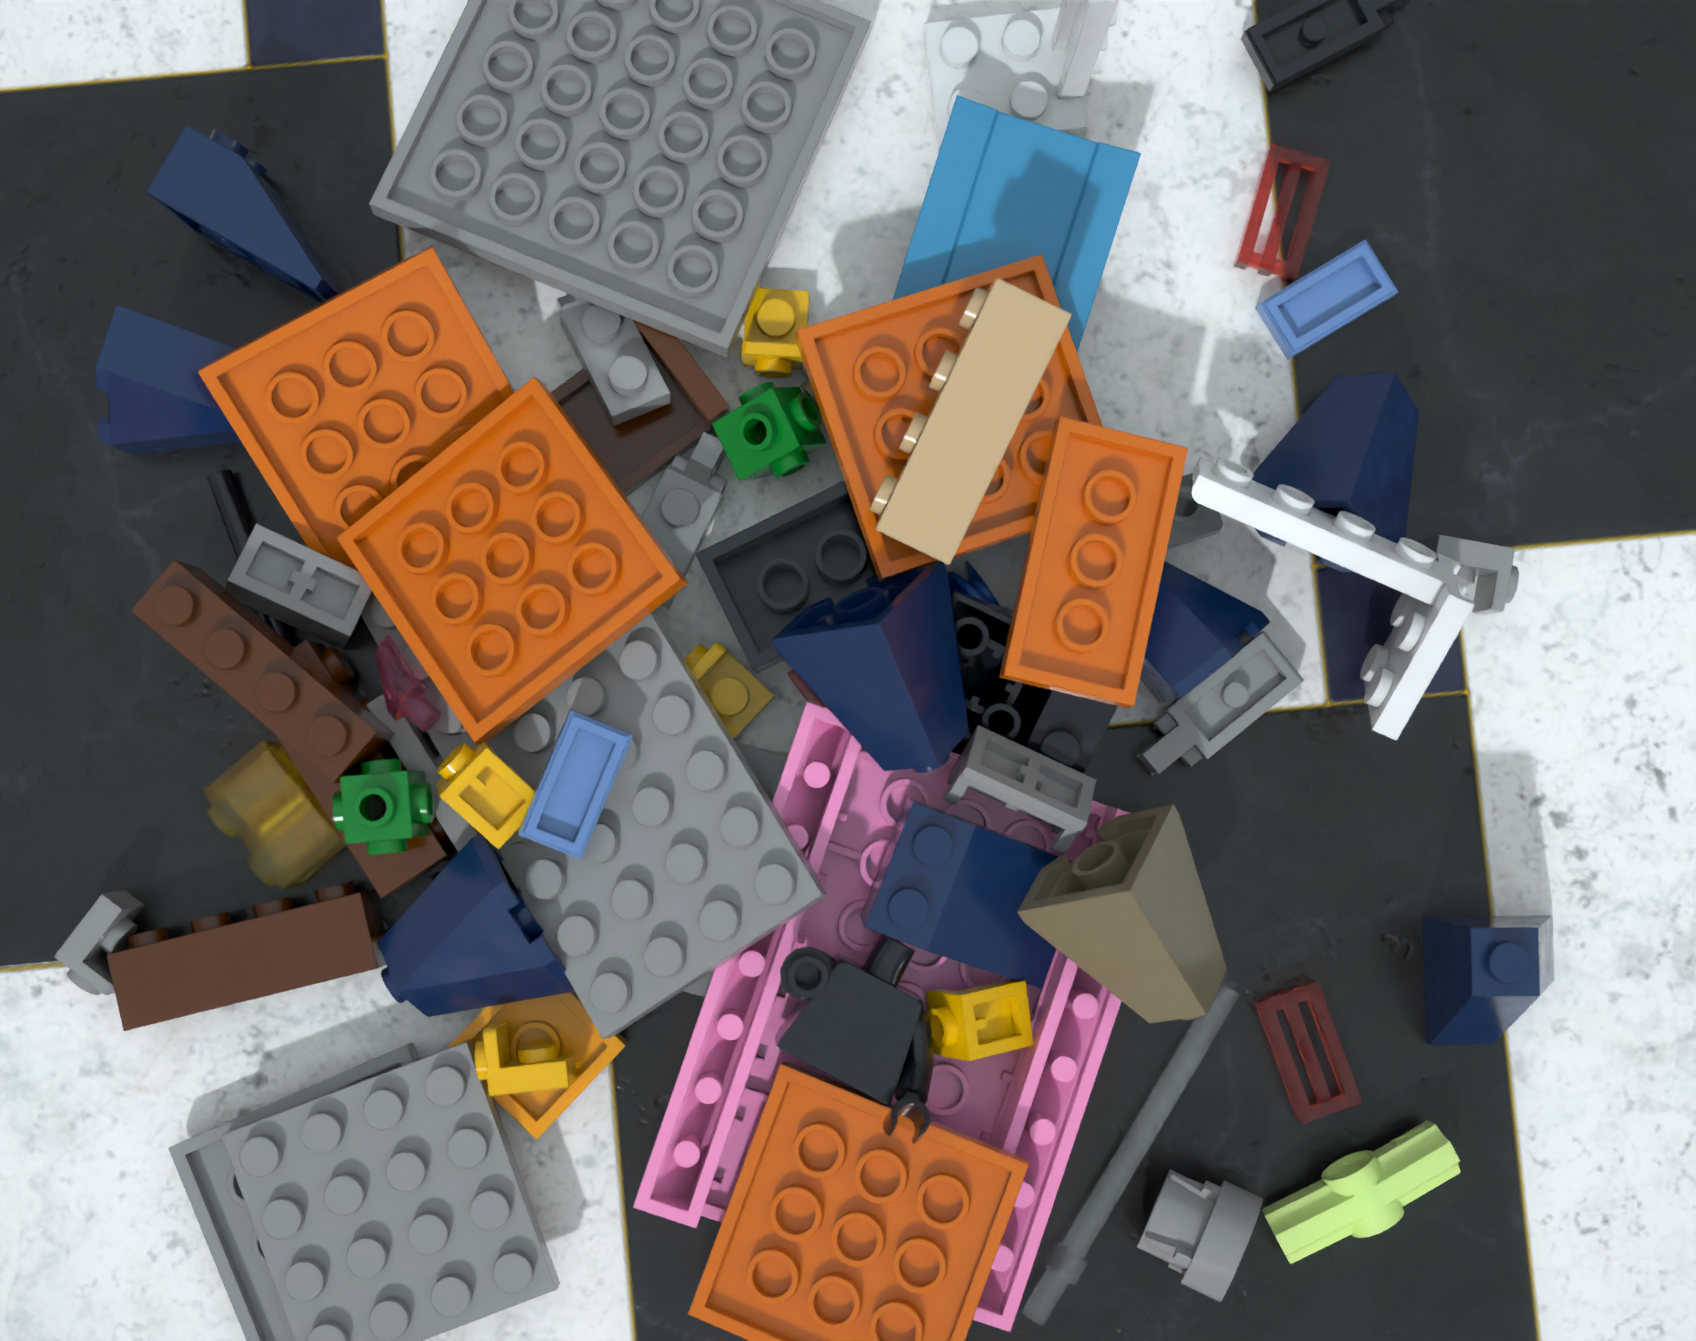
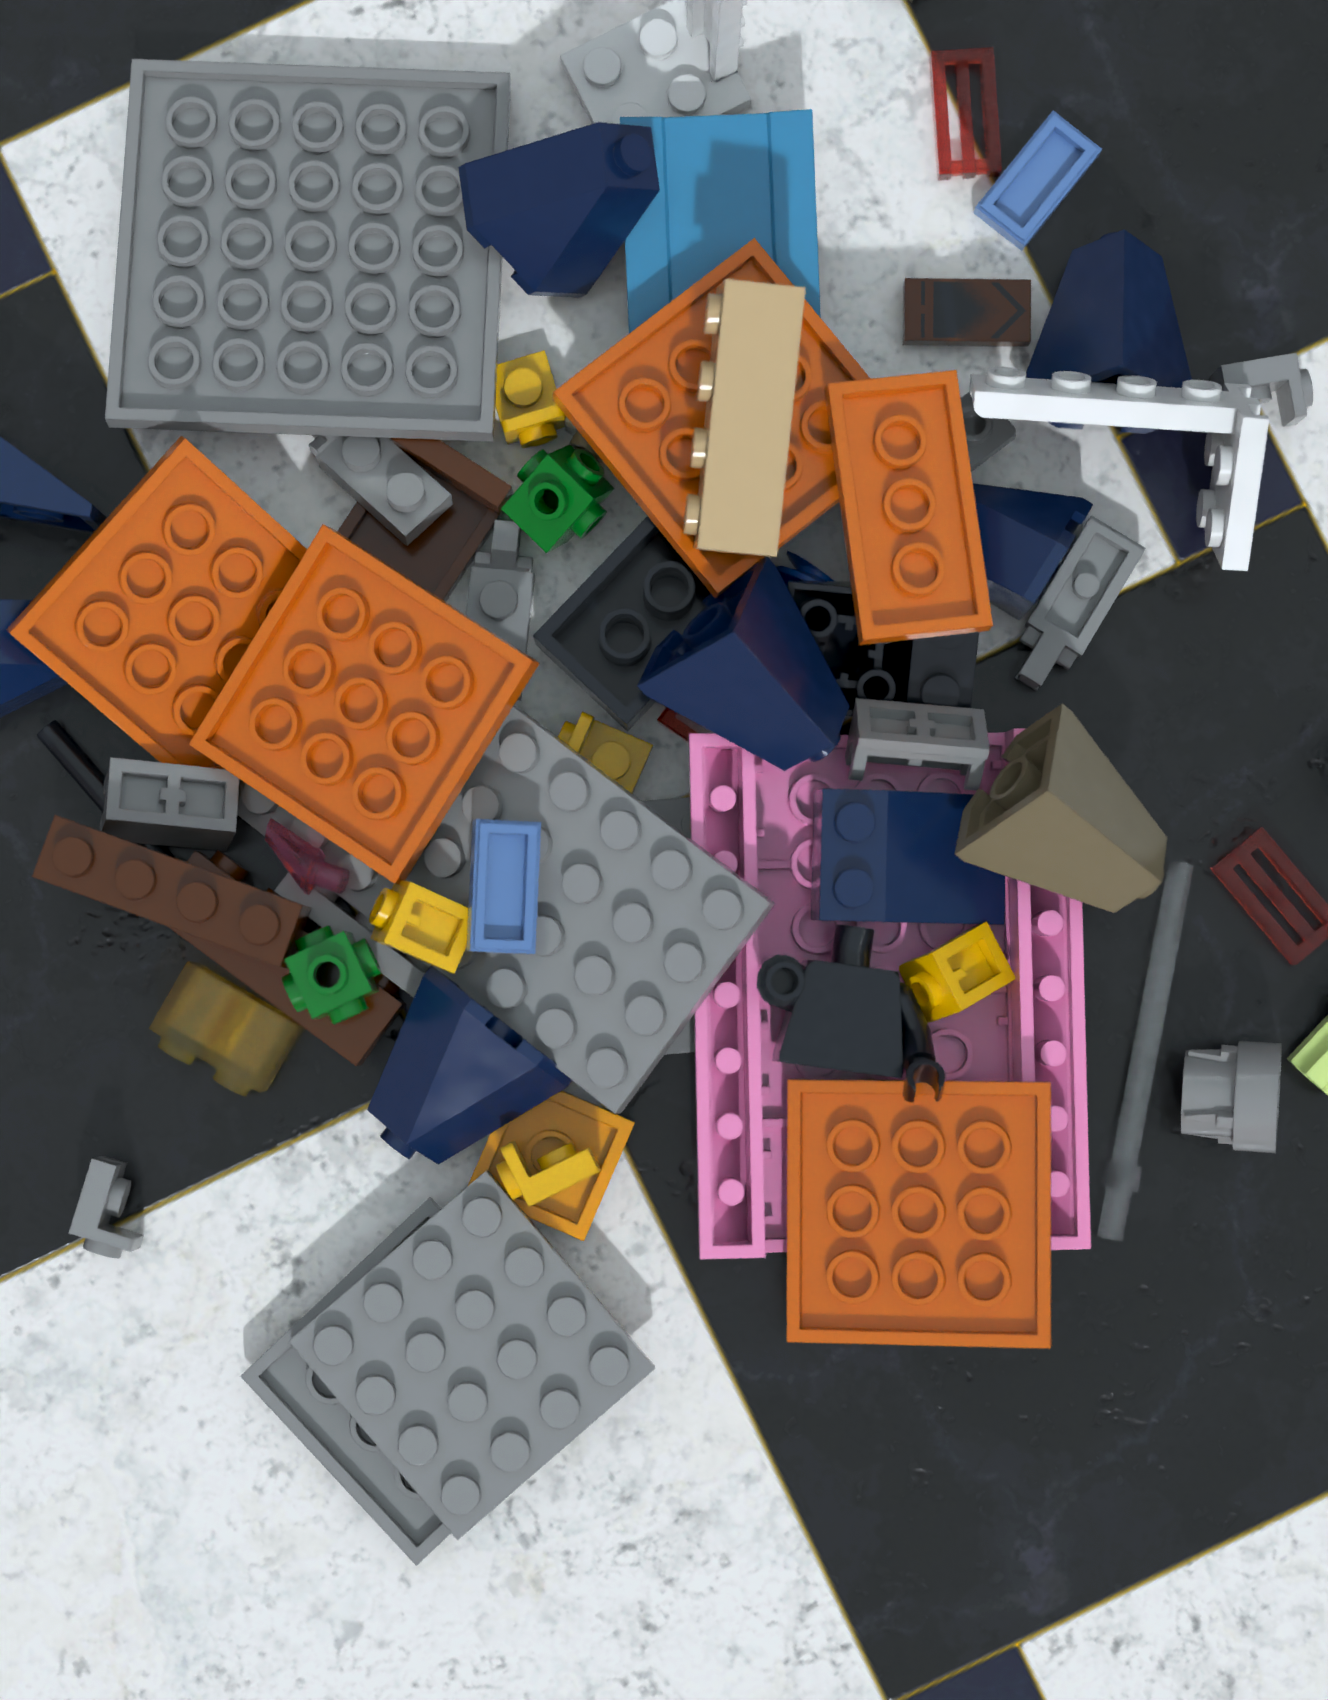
camera: 20 degrees left, 0 degrees up
reddish brown brick [107,881,386,1031] -> none
none -> dark blue slope [458,122,660,298]
none -> reddish brown tile [903,278,1031,347]

